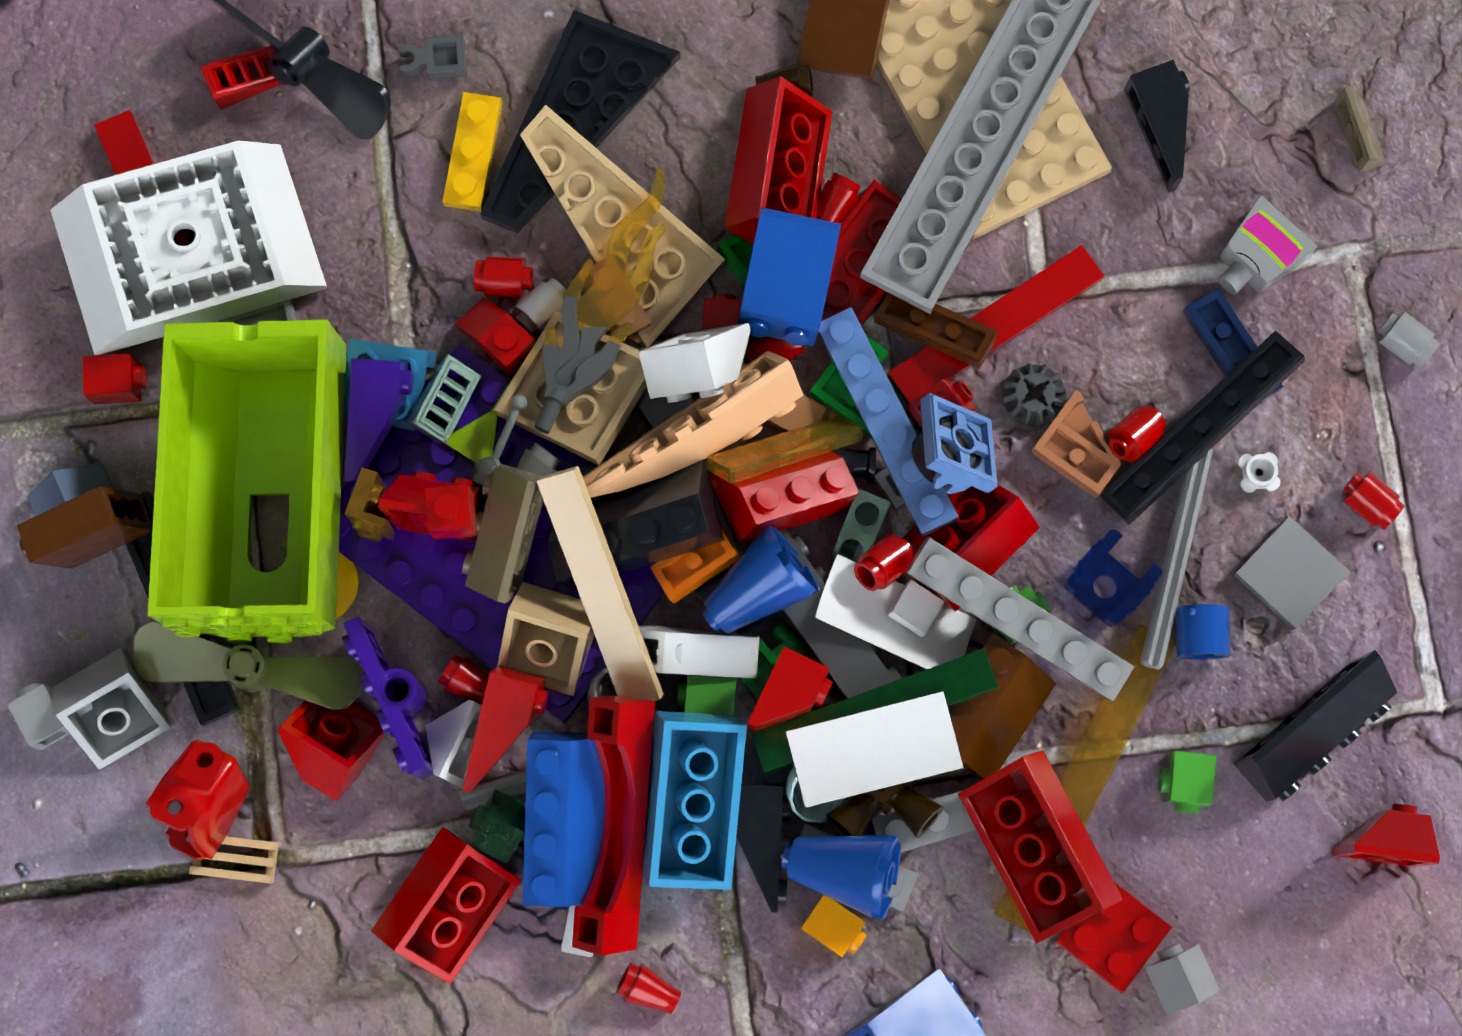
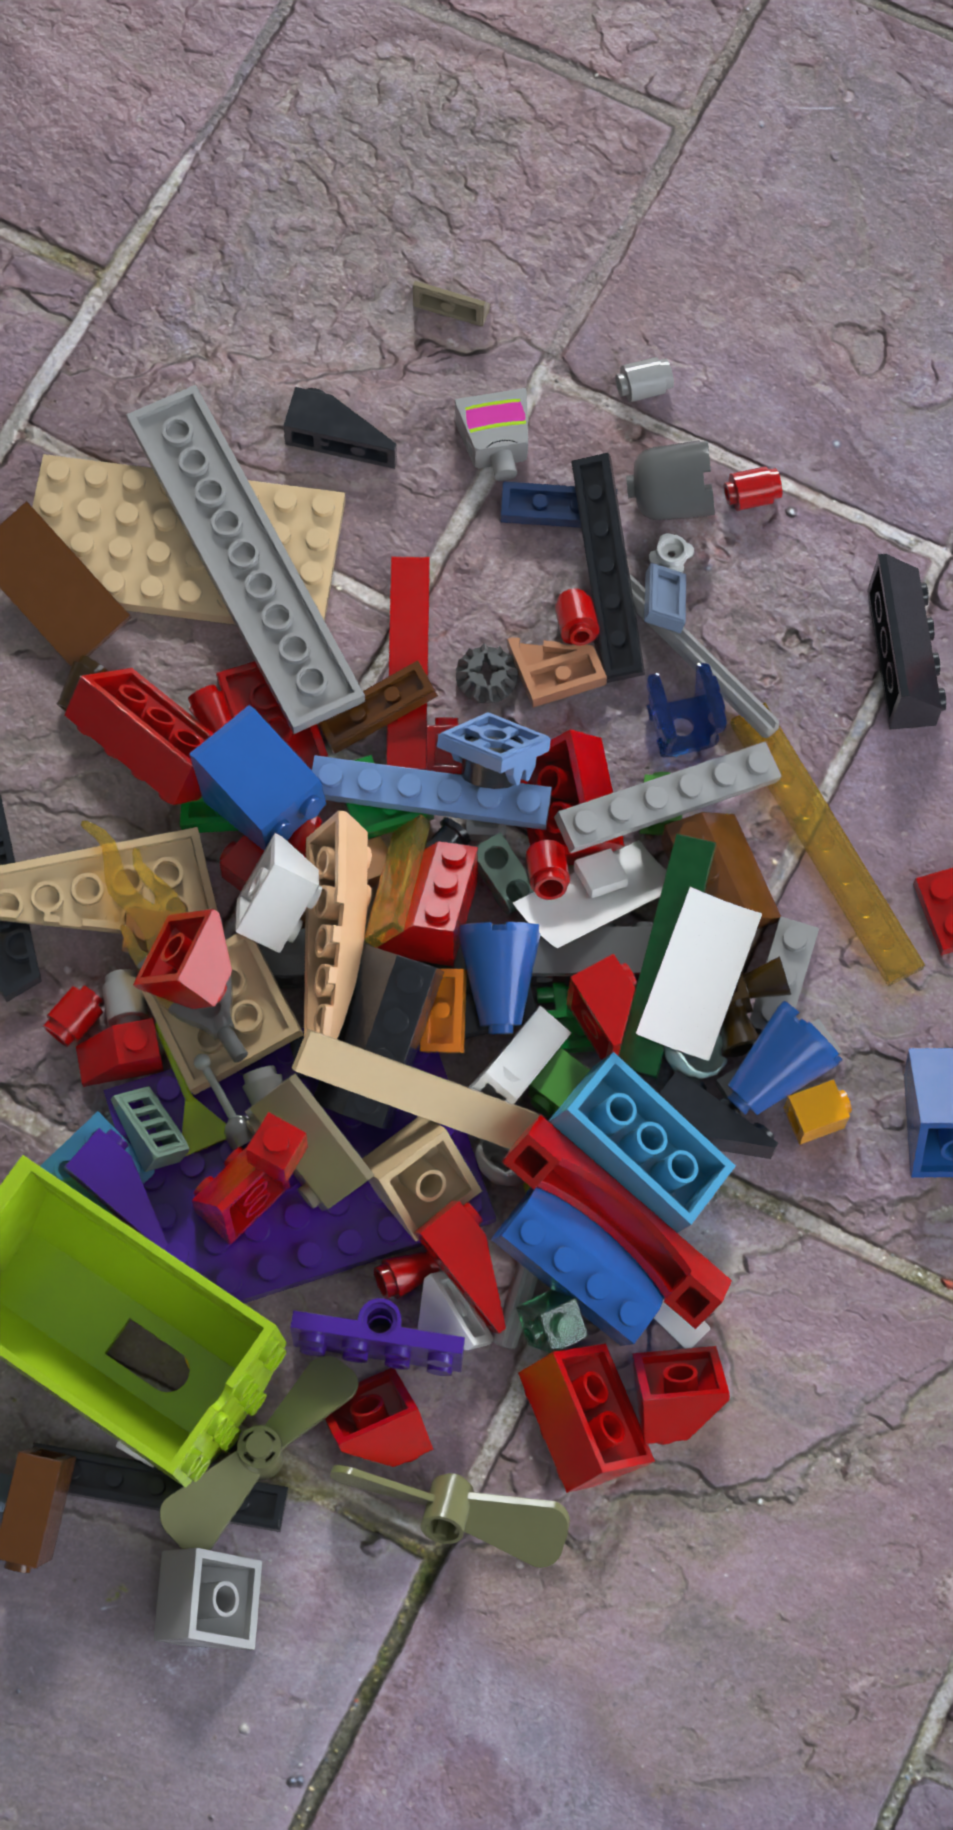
camera: 60 degrees left, 10 degrees down
light grey brick [7,683,70,750] -> none
red piece [146,740,249,861] -> none
tan tile [189,836,279,884] -> none
pearl gold bracket [345,467,395,543] -> none
red cone [616,962,681,1014] -> none
red slope [958,750,1123,944] -> none
bright green brick [1158,751,1216,814] -> none
blue piece [1175,604,1231,660] -> none
light grey tile [1234,516,1350,630] -> none
none -> red slope [133,909,232,1009]
none -> olive piece [330,1465,570,1568]
none -> dark grey cylinder [626,440,715,520]
none -> red slope [632,1346,730,1445]
none -> sand blue tile [644,563,686,633]

